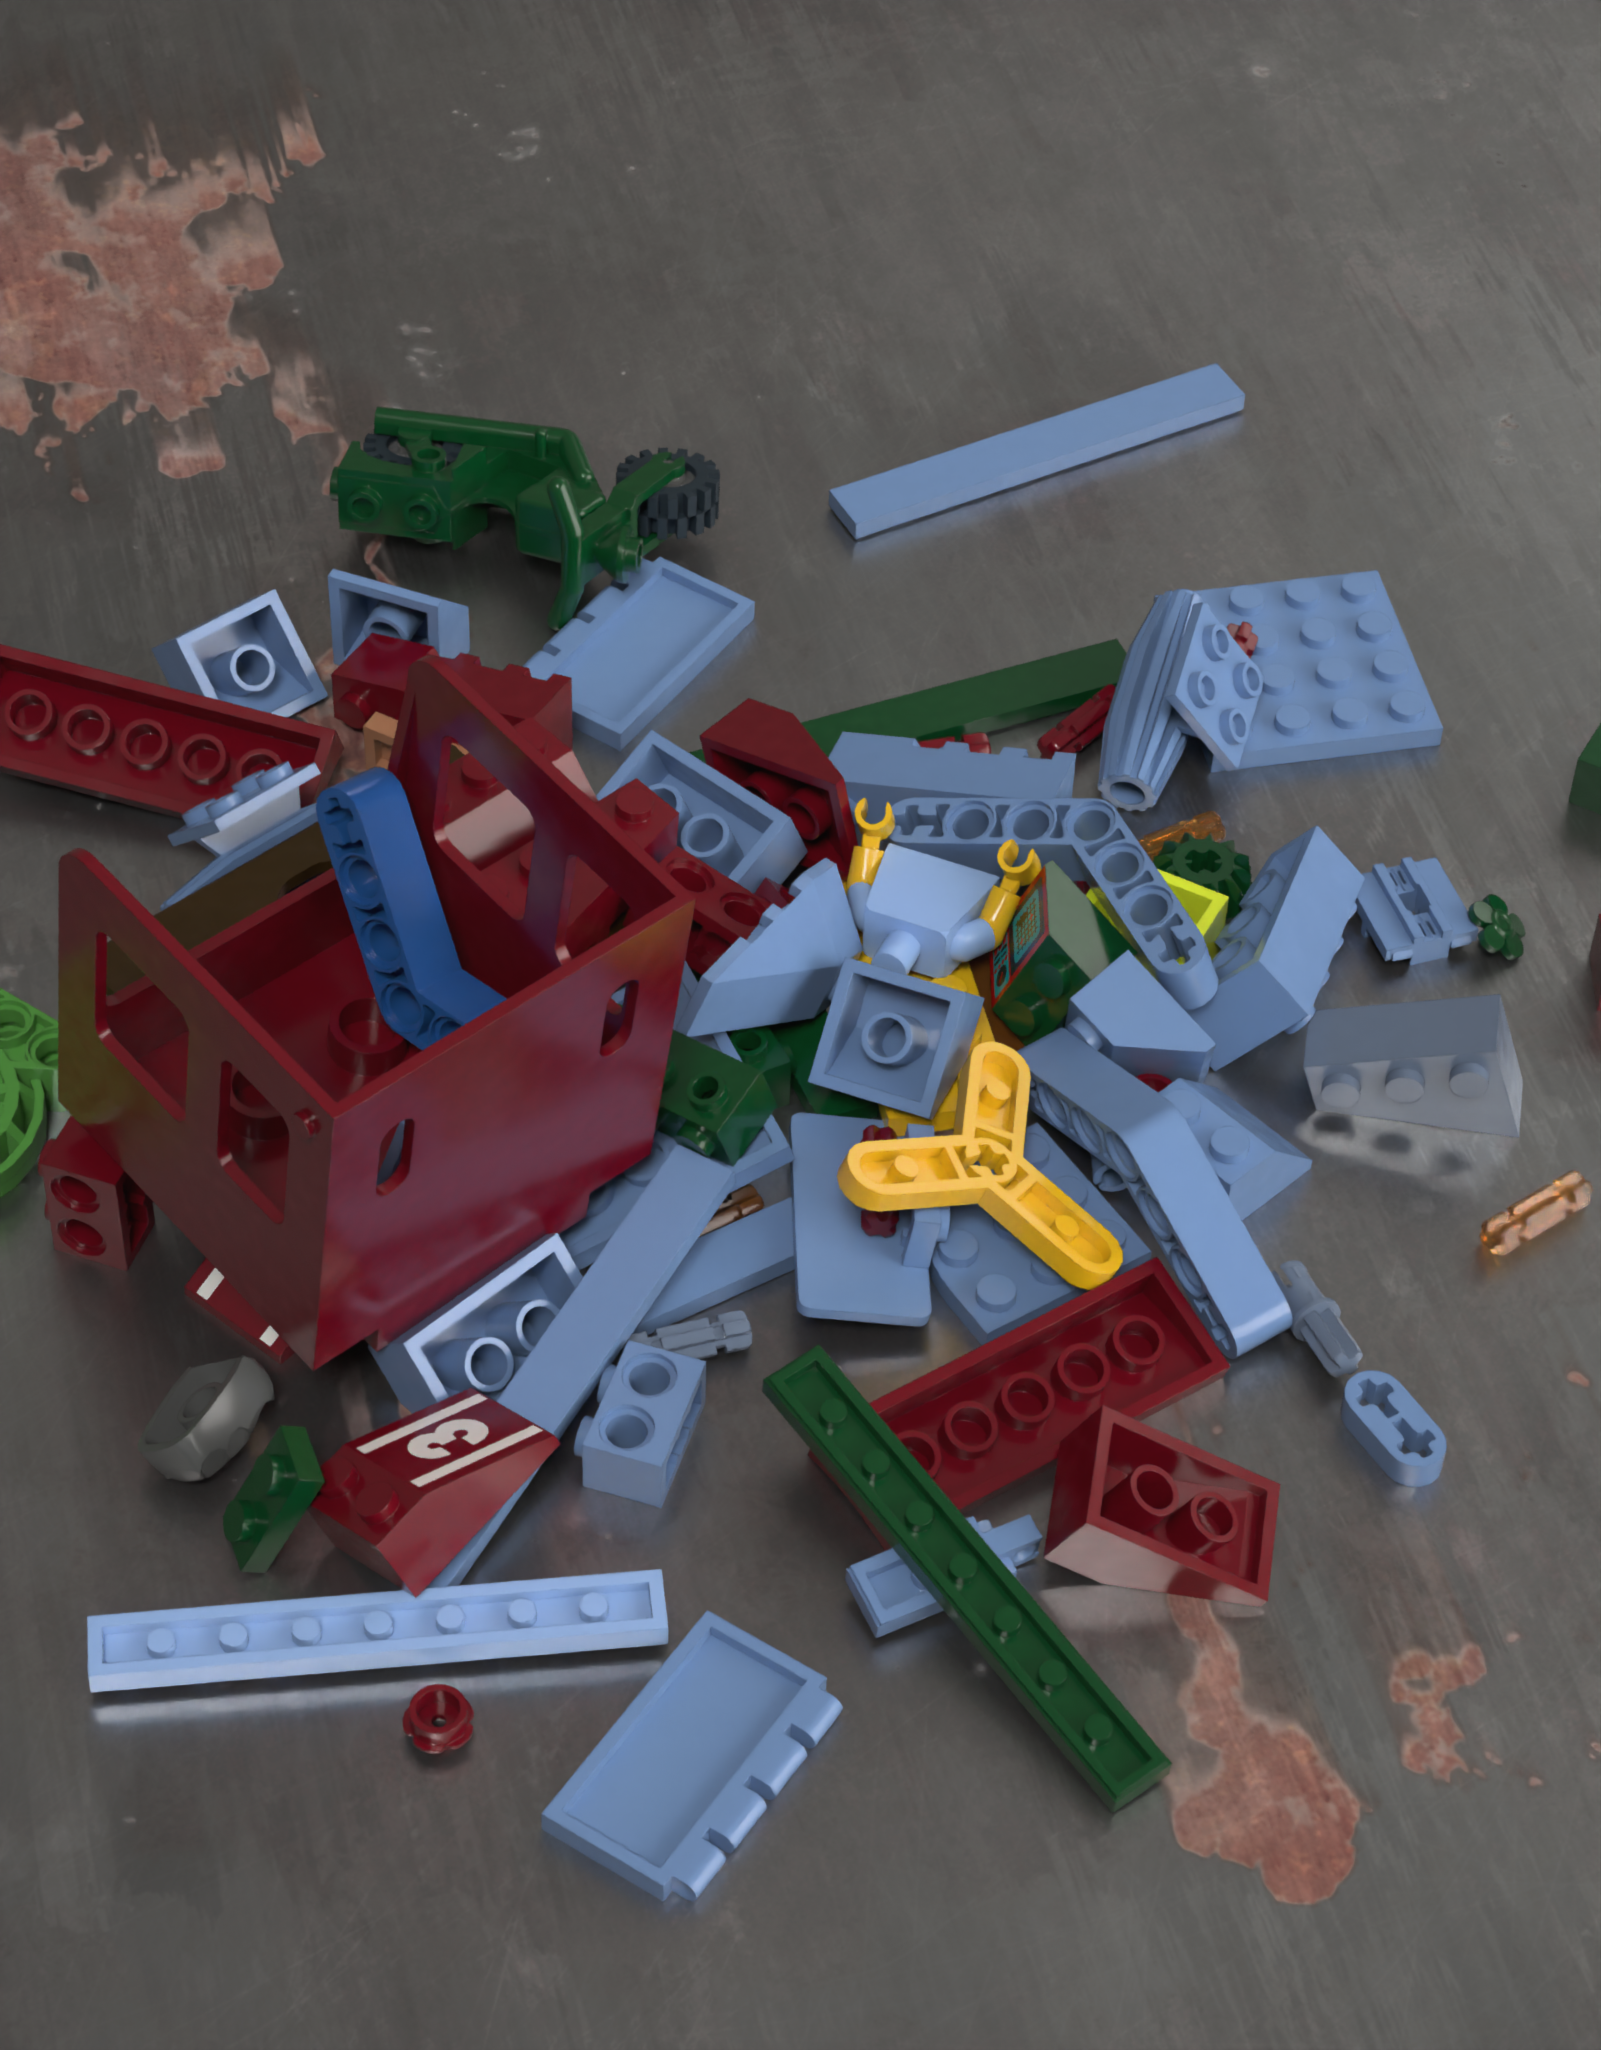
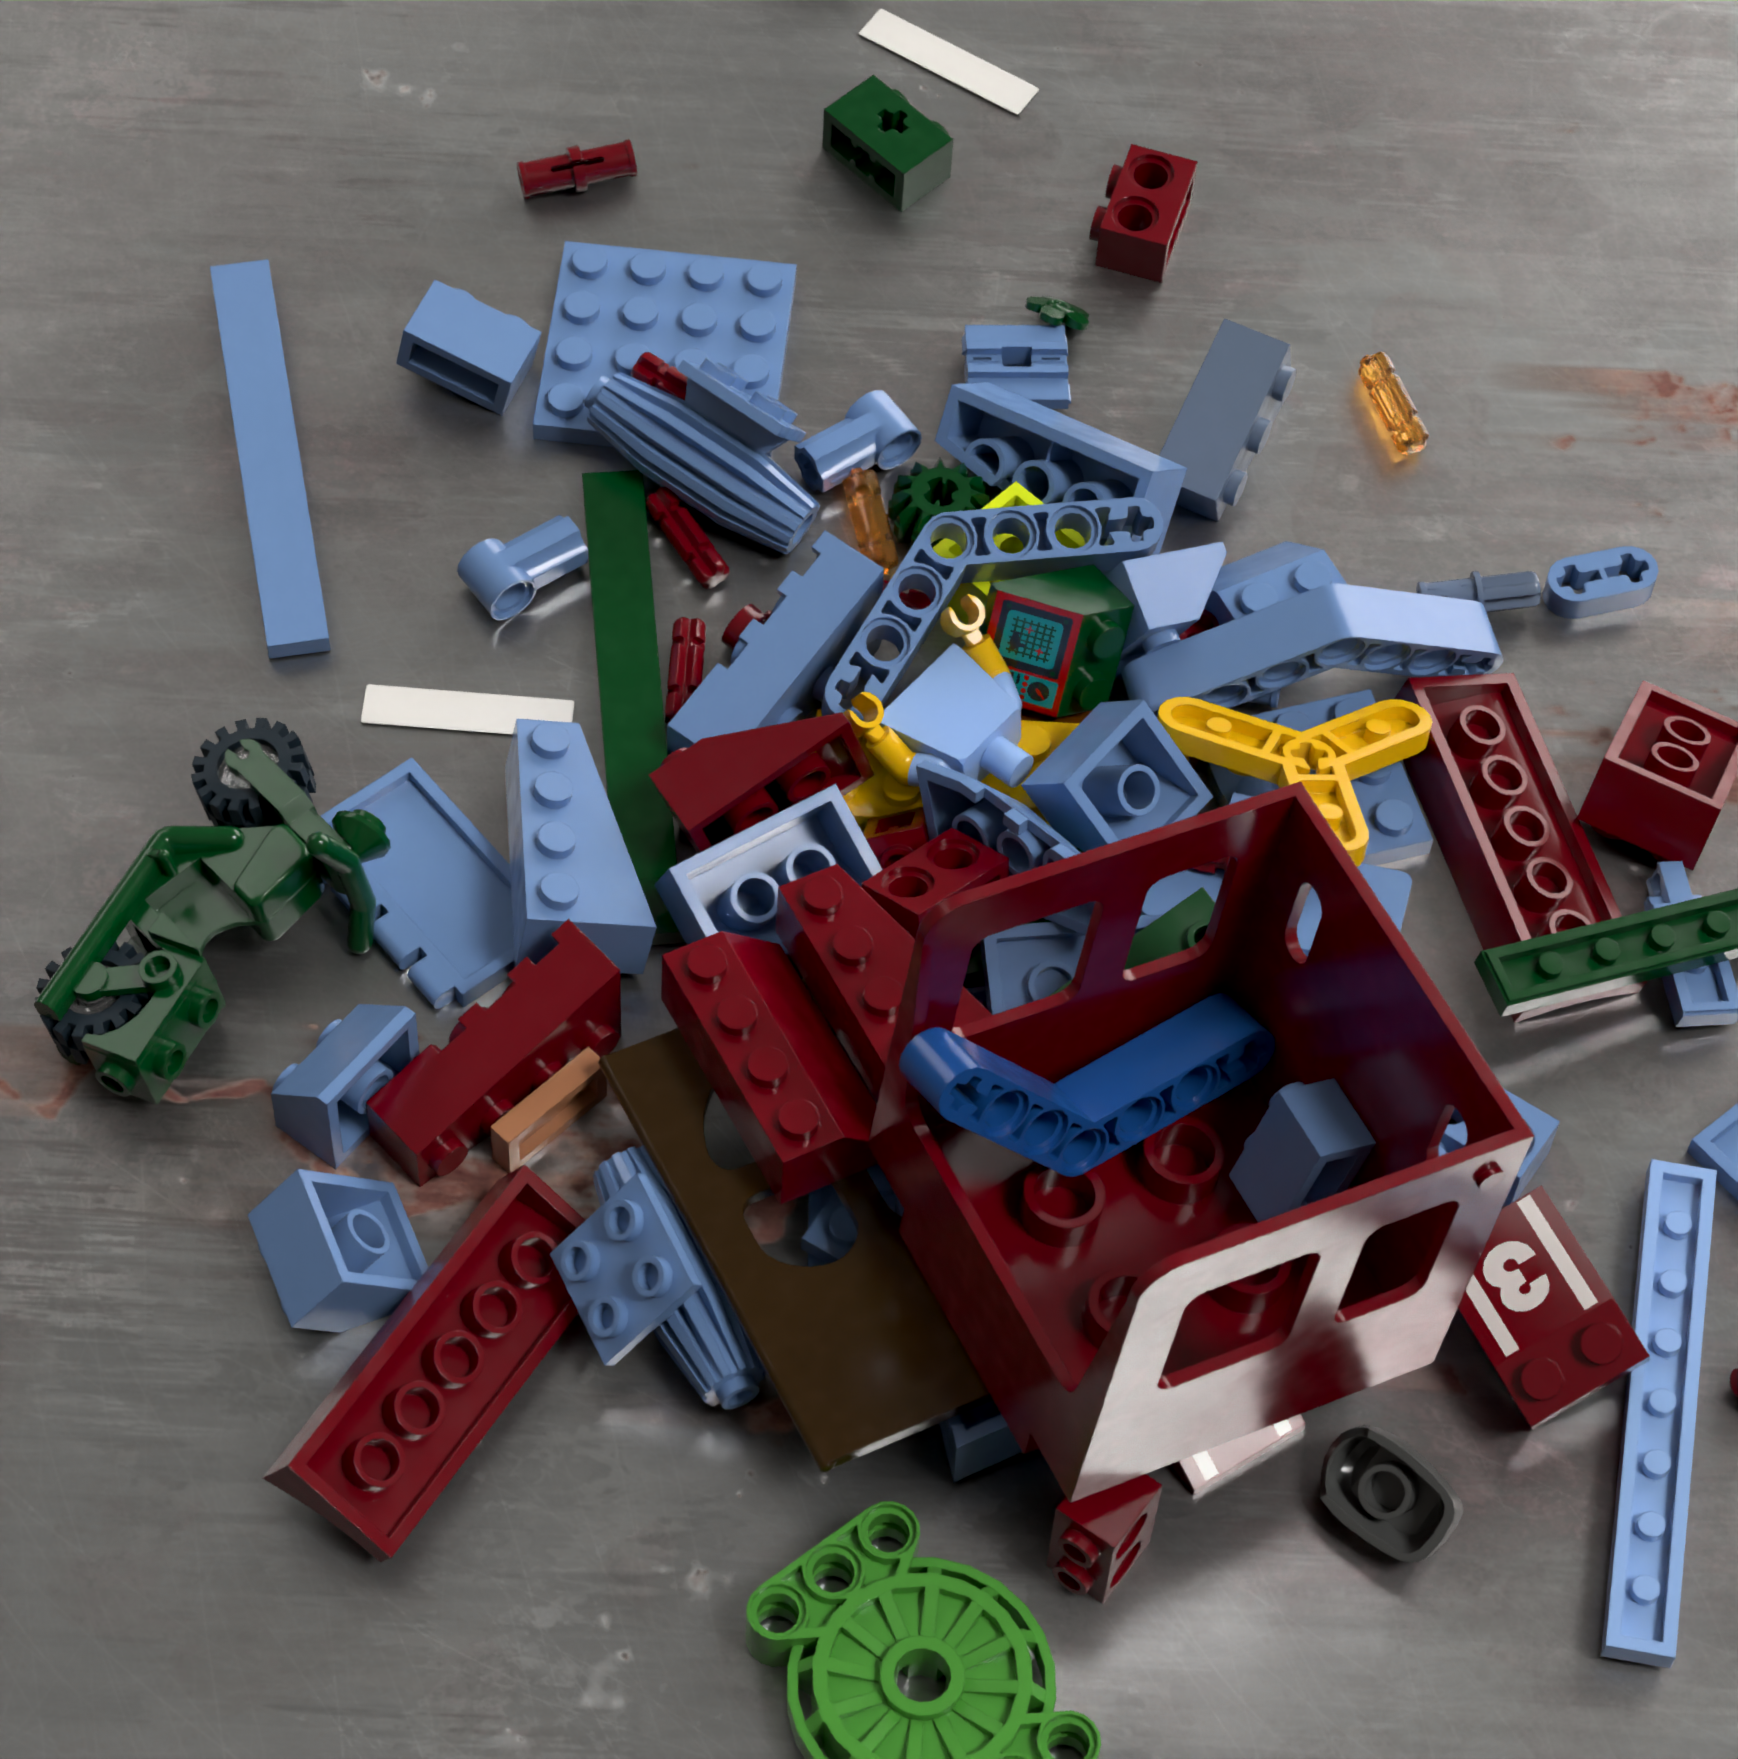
camera: 75 degrees left, 10 degrees up
dark green plate [222,1425,325,1573] -> none
none -> white sticker [361,684,575,735]
none -> medium blue brick [396,280,542,416]
none -> medium blue piece [457,515,588,620]
none -> medium blue wedge [505,719,657,974]
none -> dark red pin [516,139,637,199]
none -> medium blue piece [794,390,922,493]

